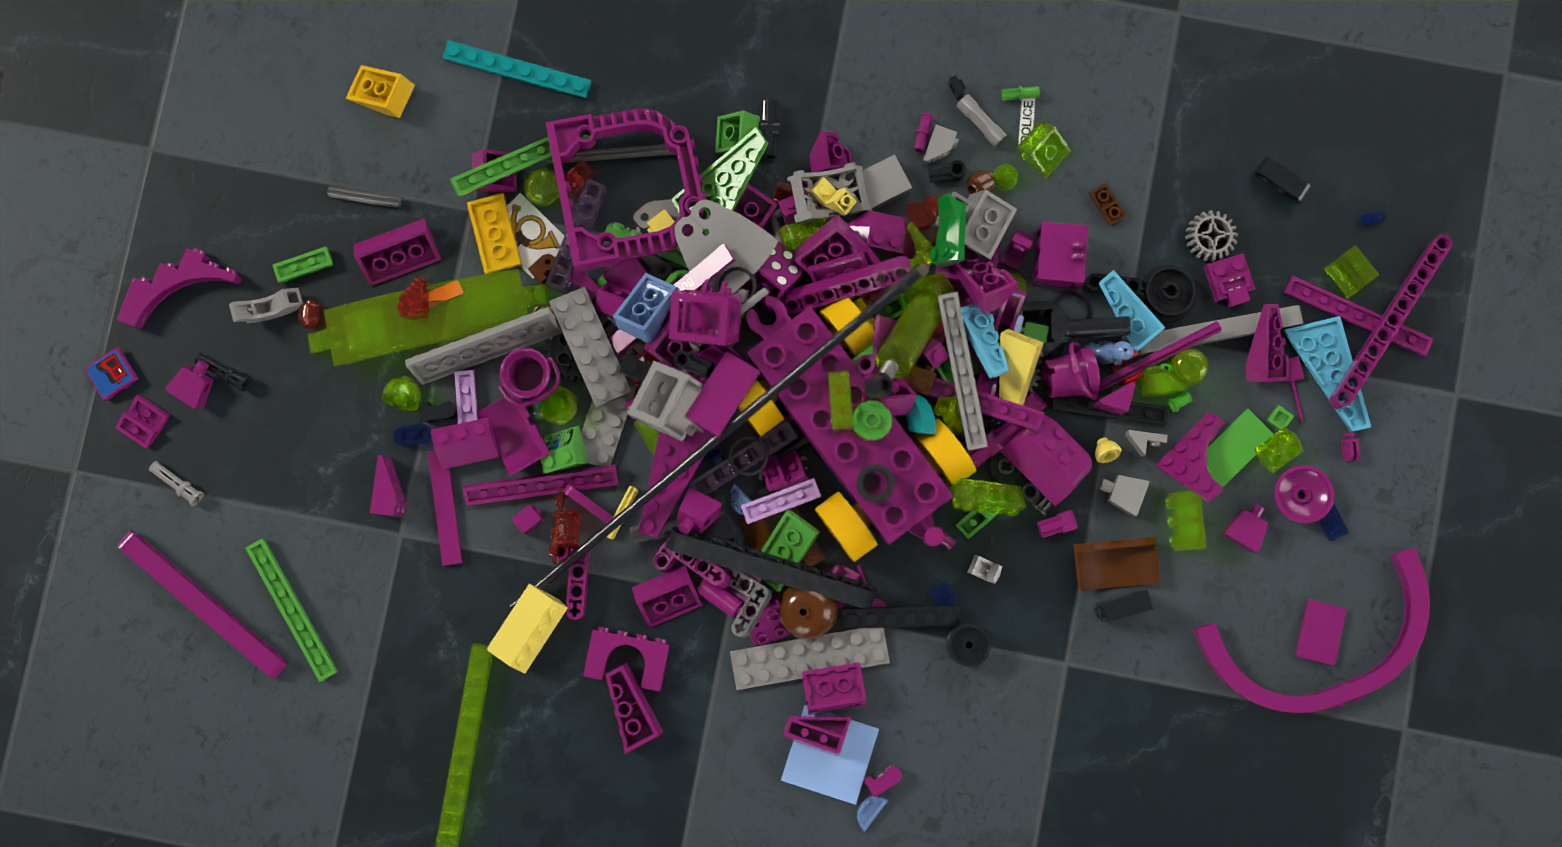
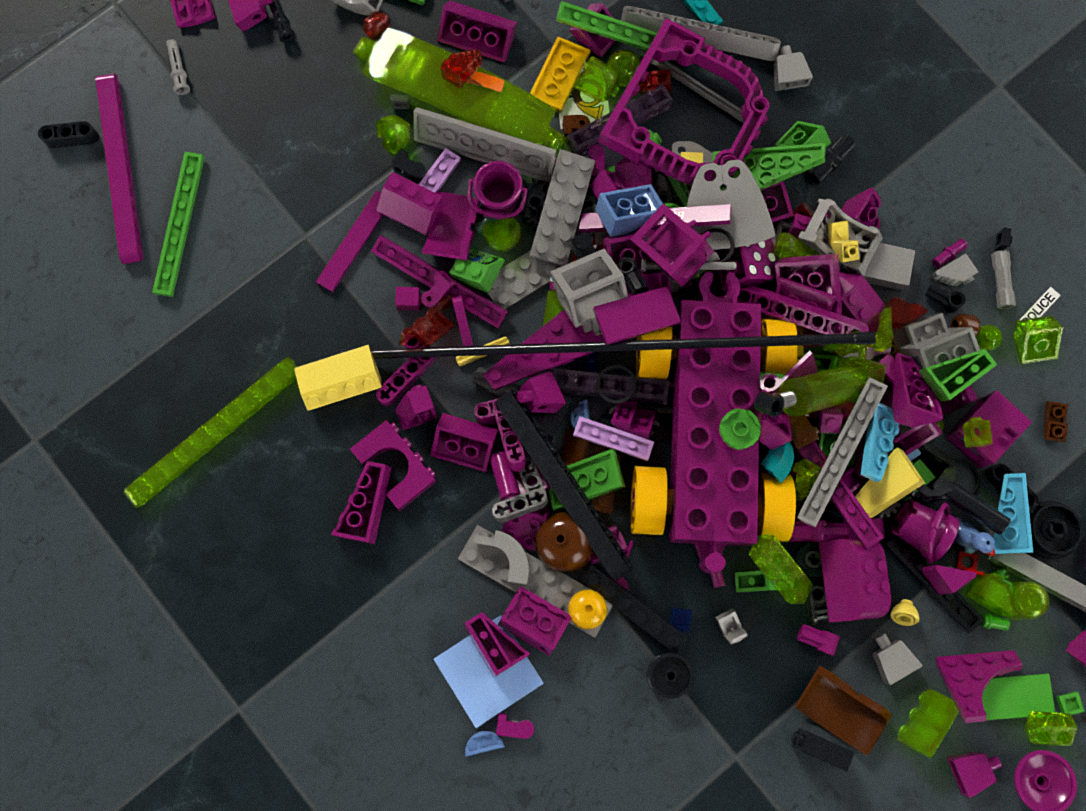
camera: 30 degrees right, 5 degrees down
magenta slope [370,455,407,517] -> none
clear blue plate [393,424,432,446] -> none
clear neon green beam [828,371,853,430] -> none
black tyre [856,464,895,503] -> none
green slope [930,194,966,268] -> none
bright green axle [1001,86,1040,101] -> none
magenta axle [1100,321,1222,391] -> none
light grey slope [1125,430,1168,457] -> none
none -> black beam [38,121,99,148]
none -> dark grey tile [390,94,411,109]
none -> magenta wedge [395,385,438,431]
none -> magenta leg [421,271,457,307]
none -> light grey arch [473,530,529,585]
none -> yellow cylinder [568,589,607,630]
none -> clear neon green cylinder [574,56,620,102]
none -> light grey beam [621,6,781,61]
none -> light grey torso [773,45,813,91]
none -> bright green wedge [917,349,997,402]
none -> clear neon green brick [963,417,993,447]

